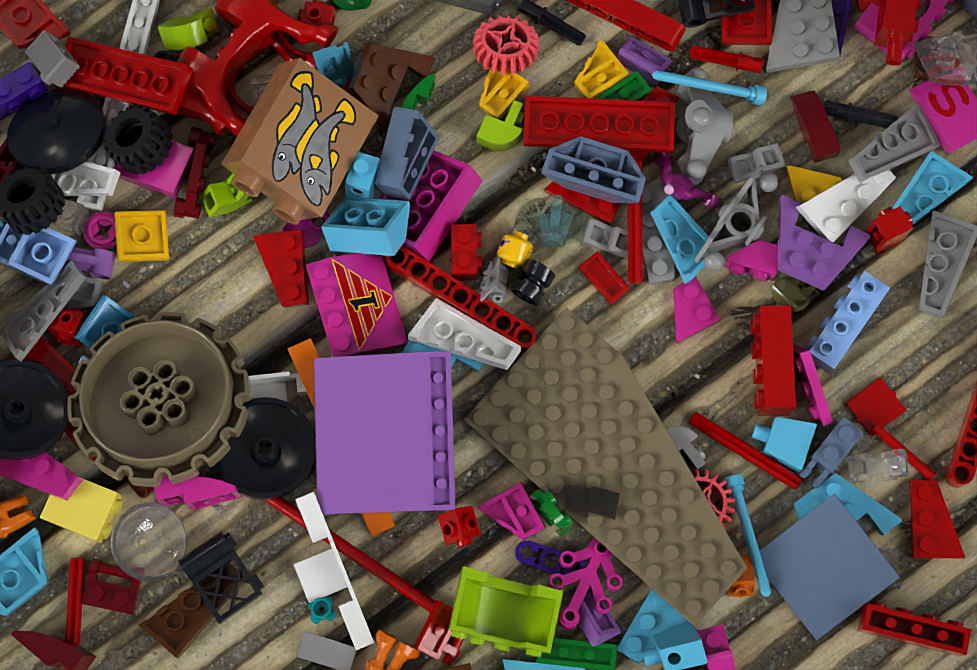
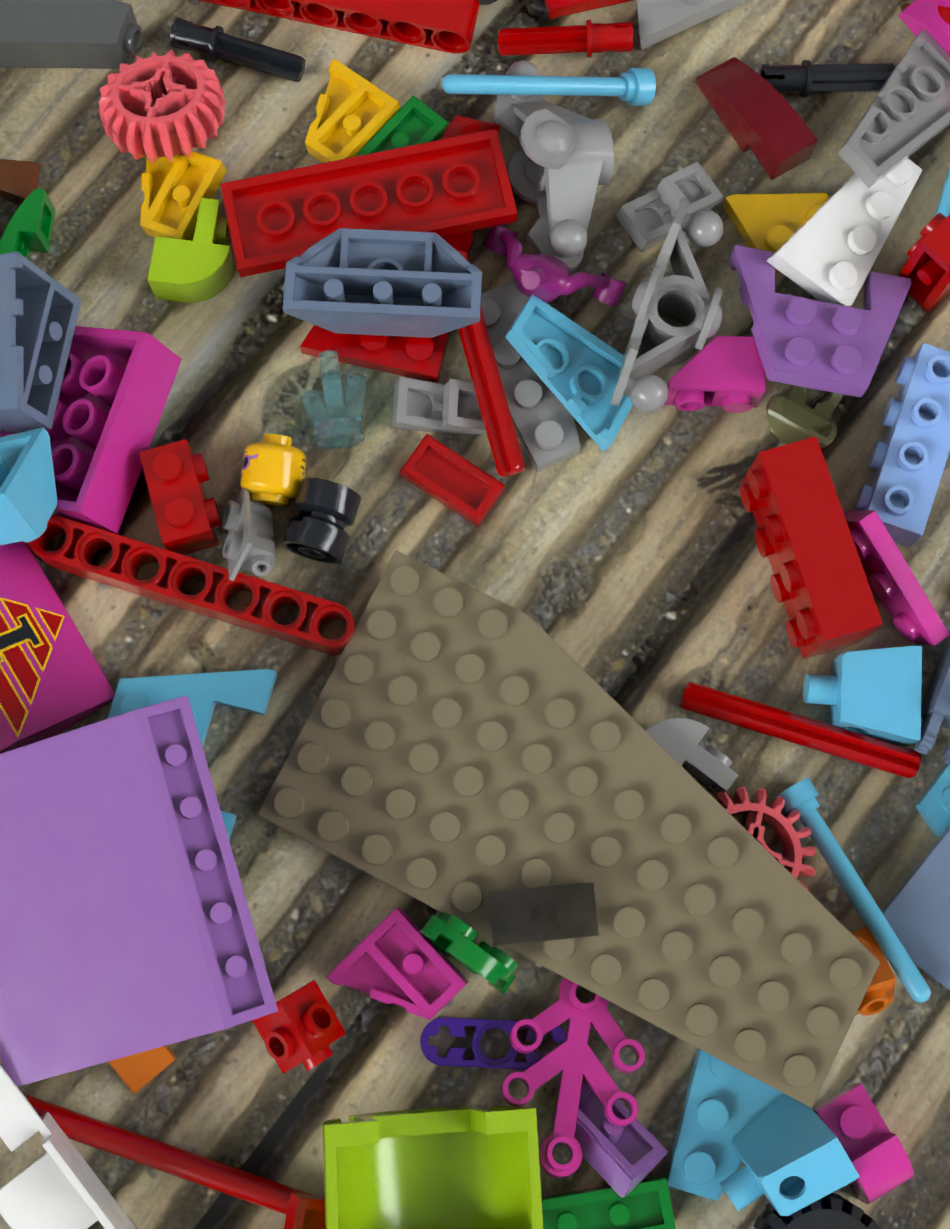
camera: 20 degrees left, 0 degrees up
white wing [408,298,521,370] -> none
medium lavender slope [616,36,672,85] -> none
dark pink wing [673,276,721,344] -> none

